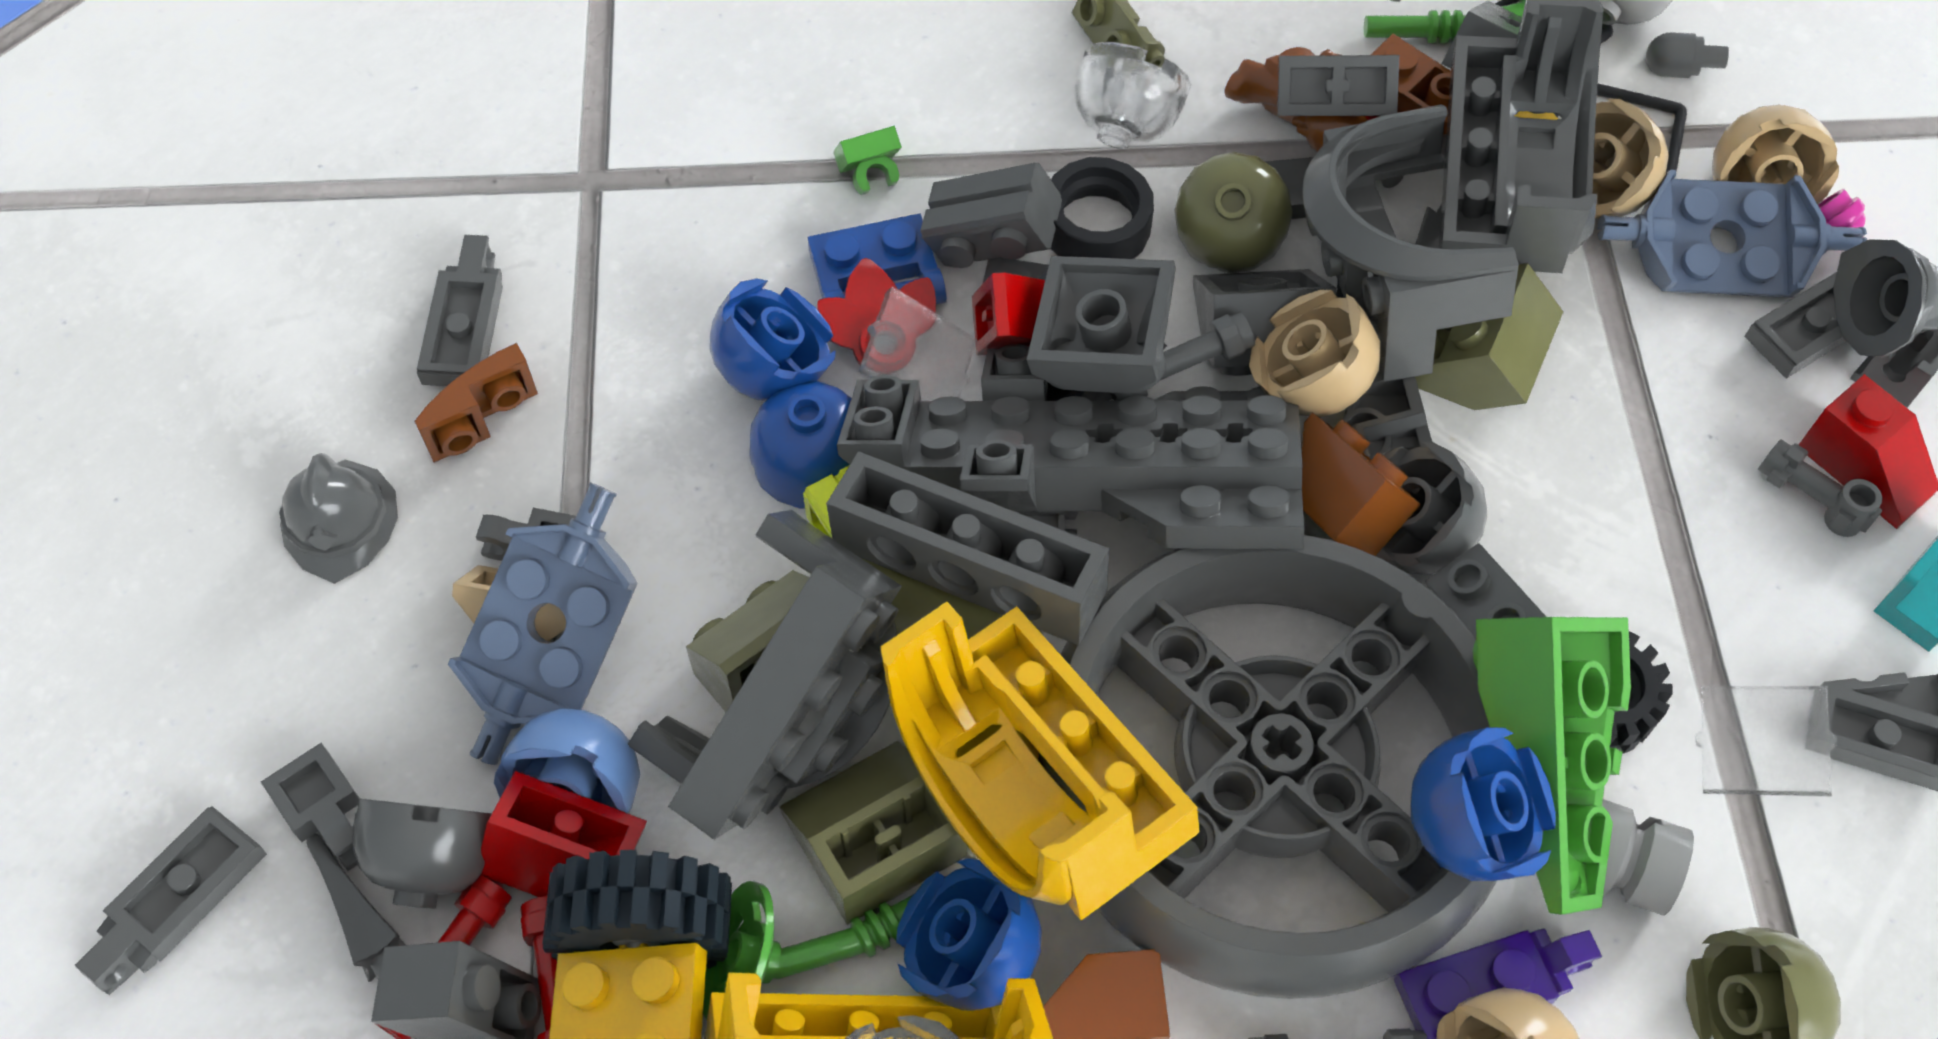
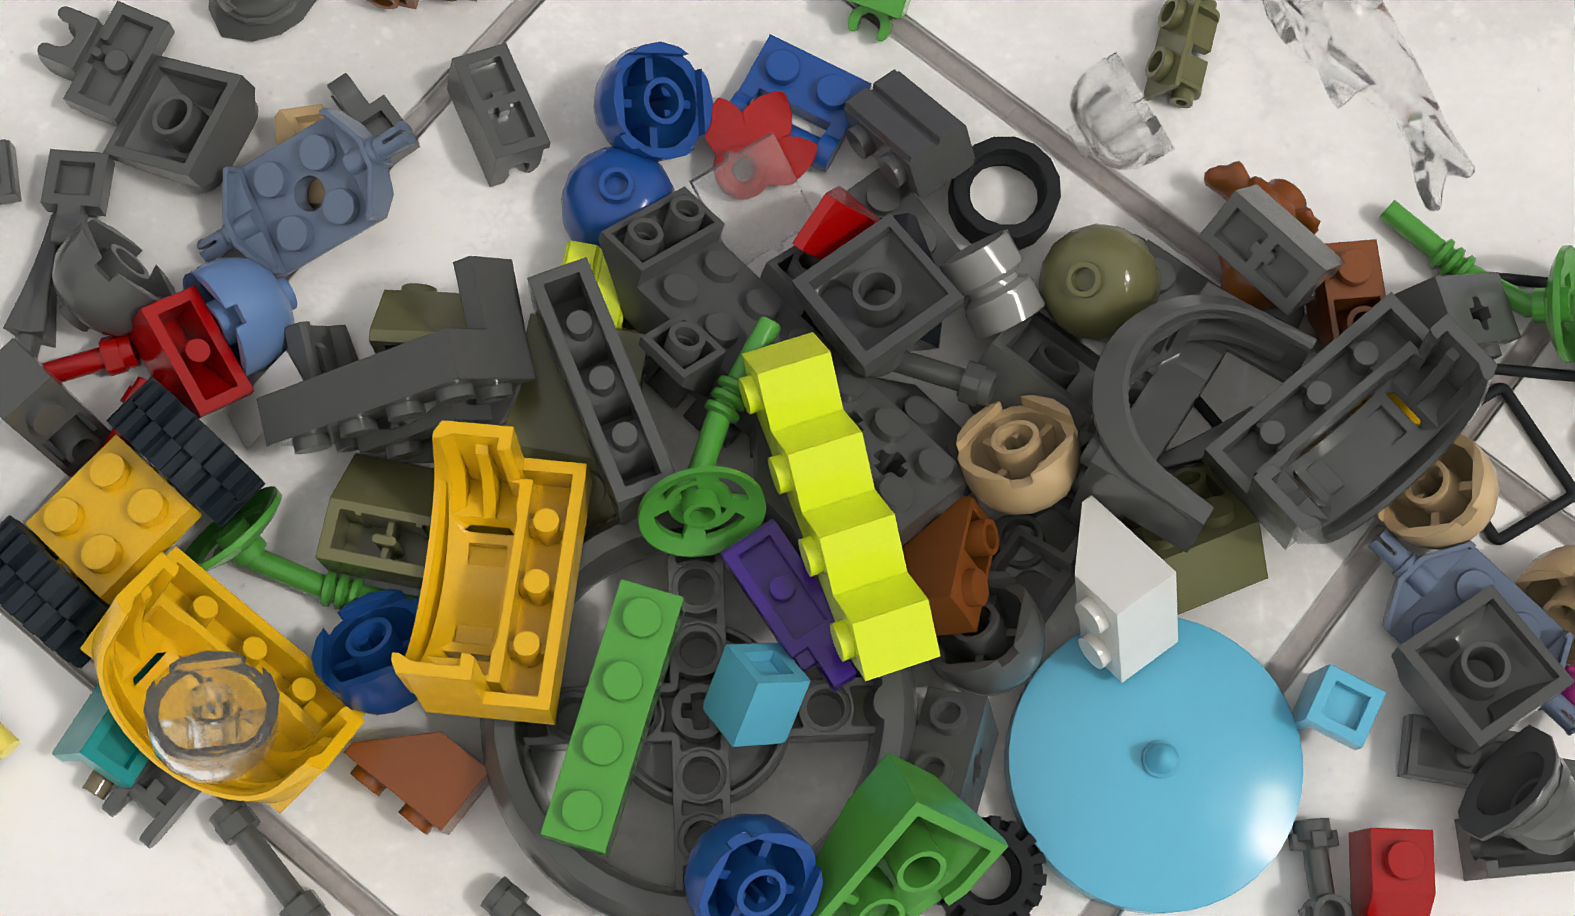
camera: 35 degrees right, 15 degrees up
none -> dark grey plate [37,1,175,127]
none -> dark grey slope [103,55,259,194]
none -> white sticker [227,351,304,449]
none -> dark grey hinge [447,43,551,187]
none -> bright green brick [540,579,685,858]
none -> bright green dish [637,316,781,557]
none -> medium azure panel [703,643,811,747]
none -> dark purple hinge [720,518,857,692]
none -> neon yellow brick [738,332,940,682]
none -> light grey wheel [939,230,1045,339]
none -> medium azure container [1004,618,1303,914]
none -> white slope [1075,495,1178,683]
none -> medium azure panel [1292,664,1387,750]
none -> dark grey slope [1391,584,1575,755]

